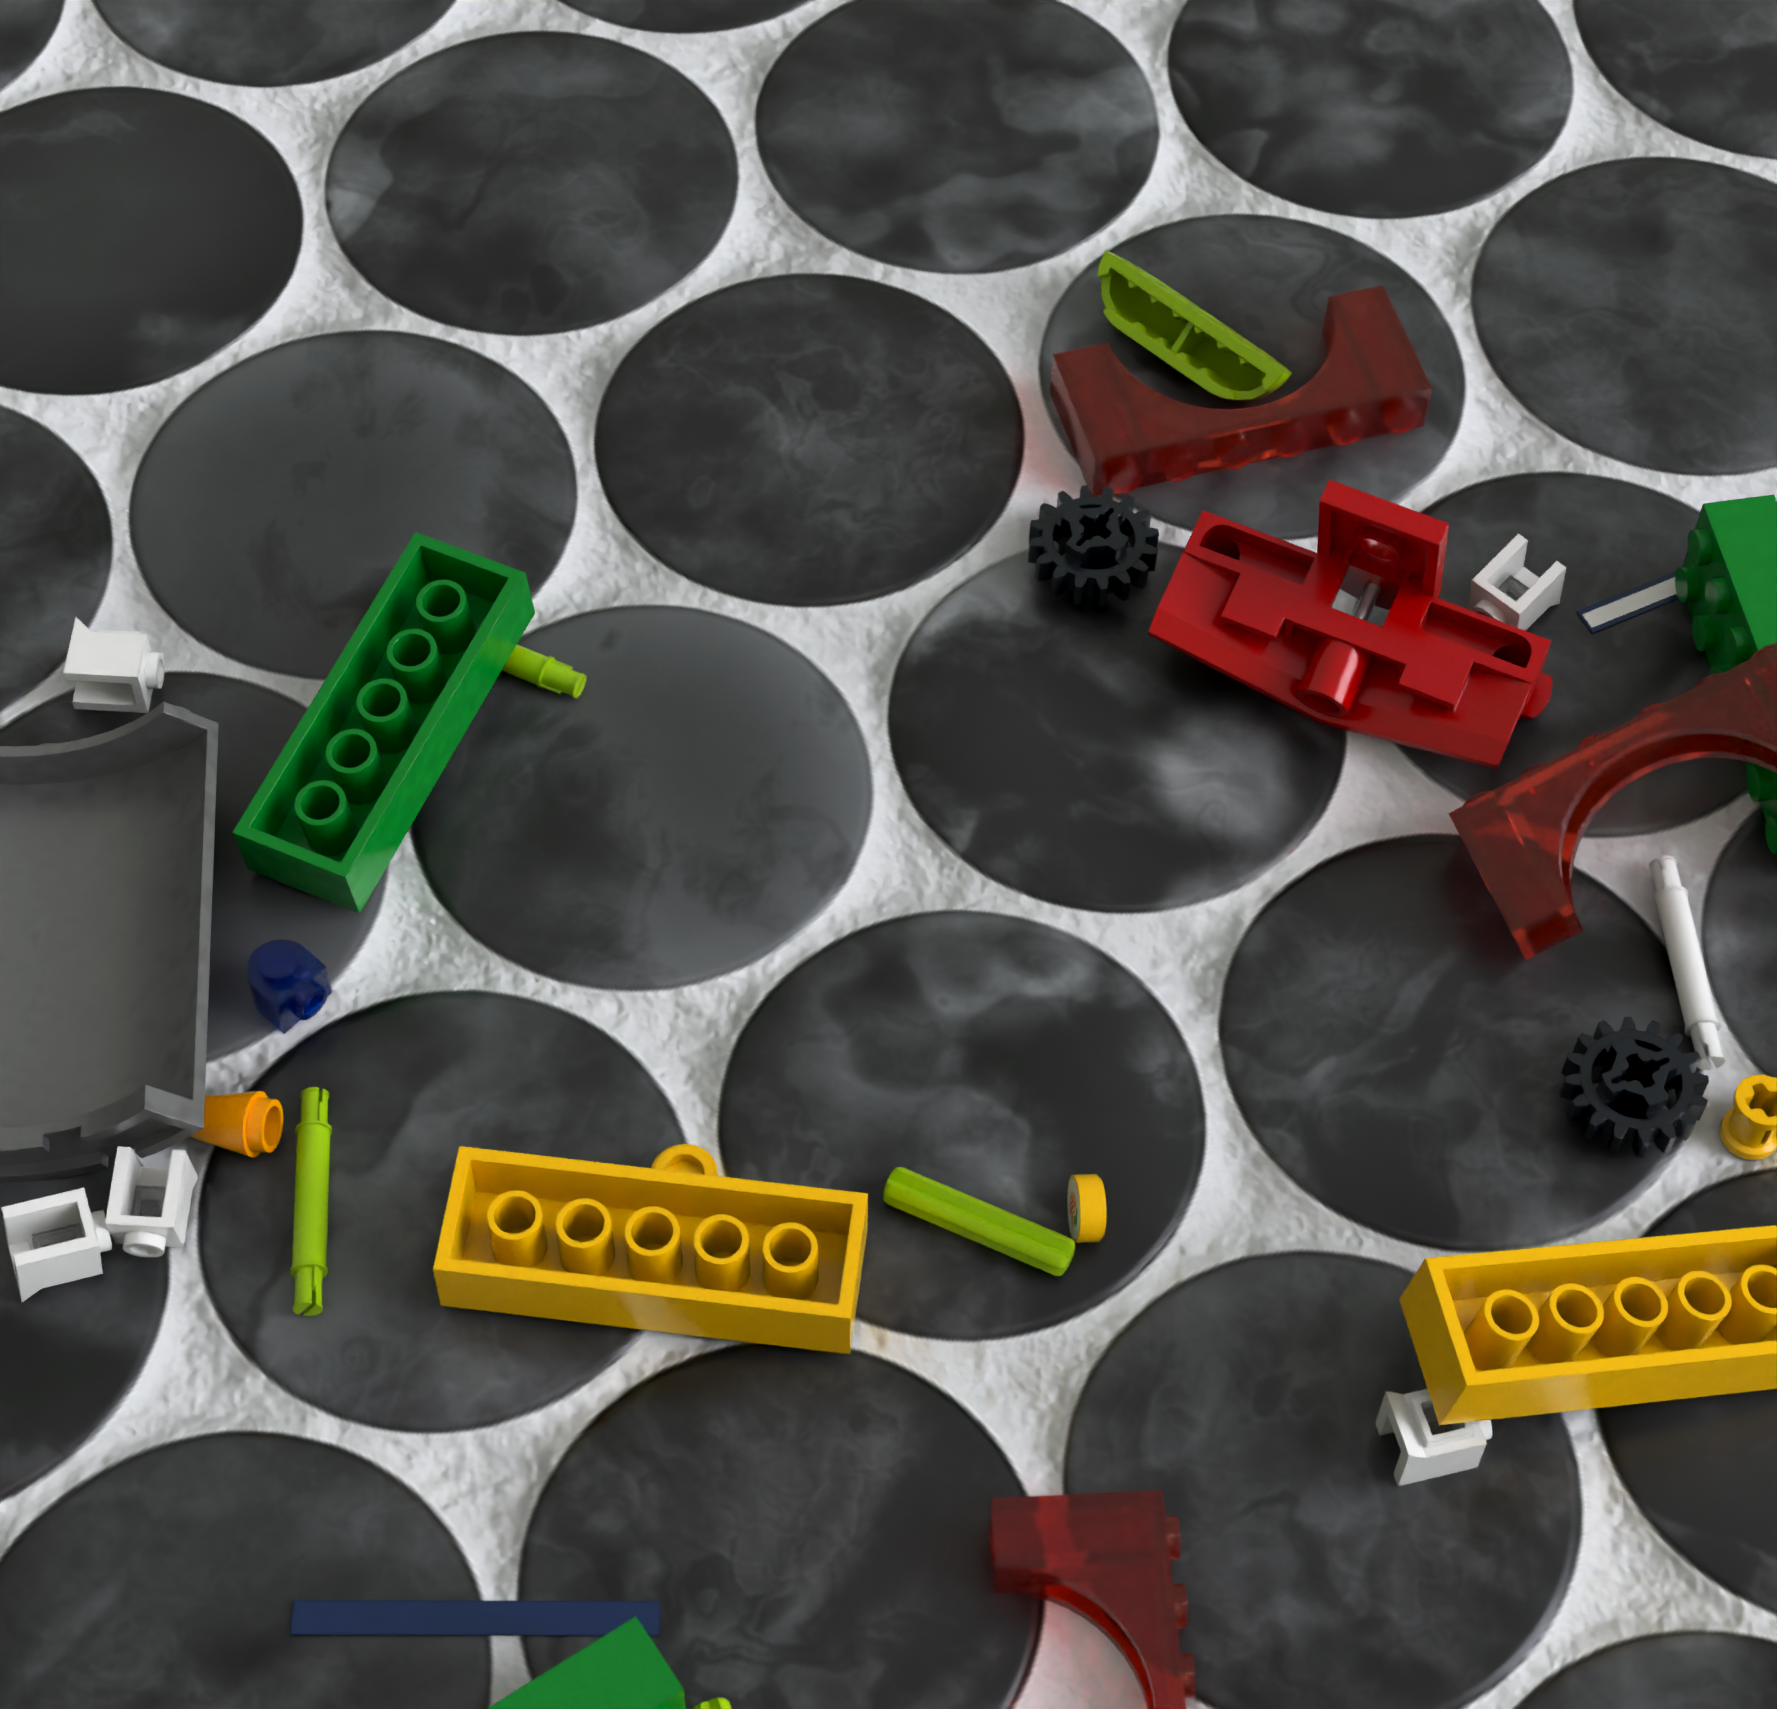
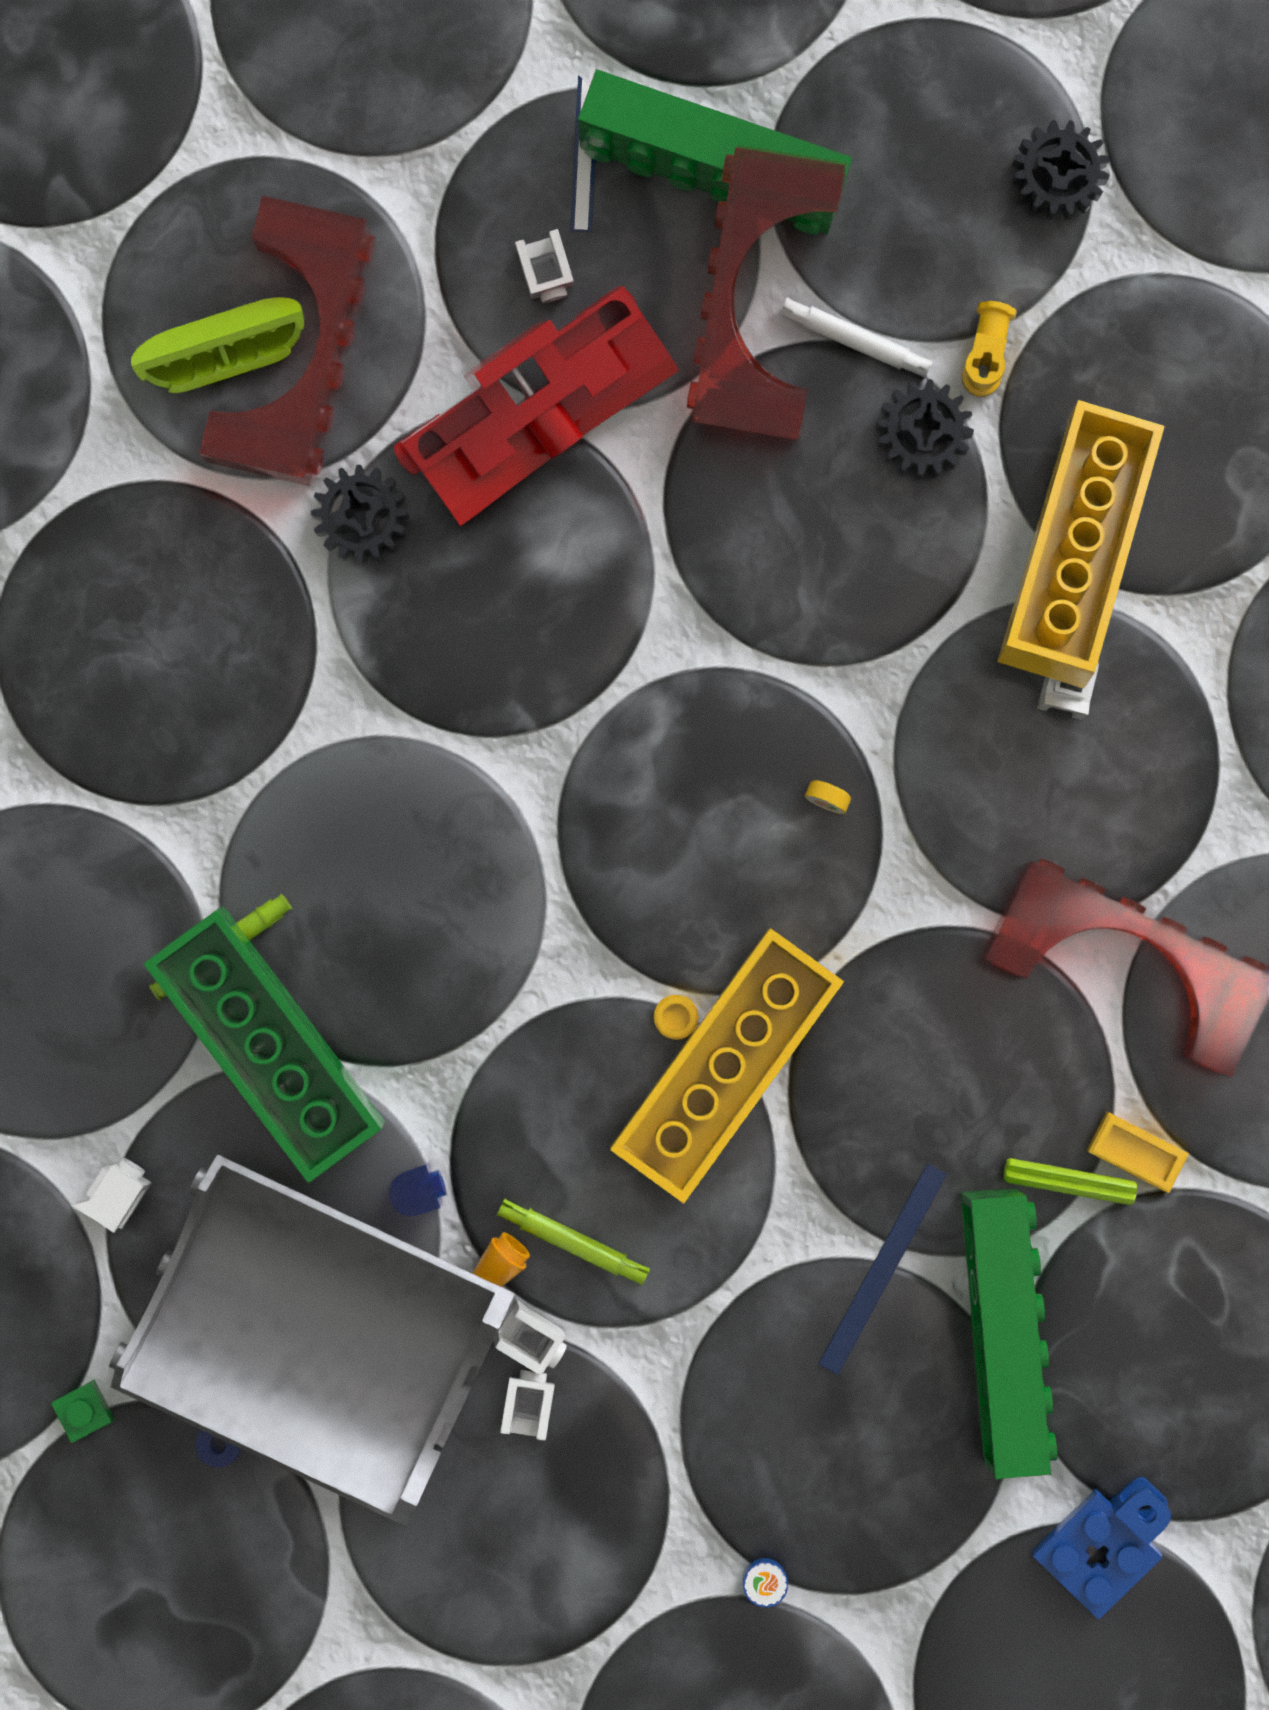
camera: 55 degrees left, 30 degrees up
lime axle [883,1167,1075,1276] -> none

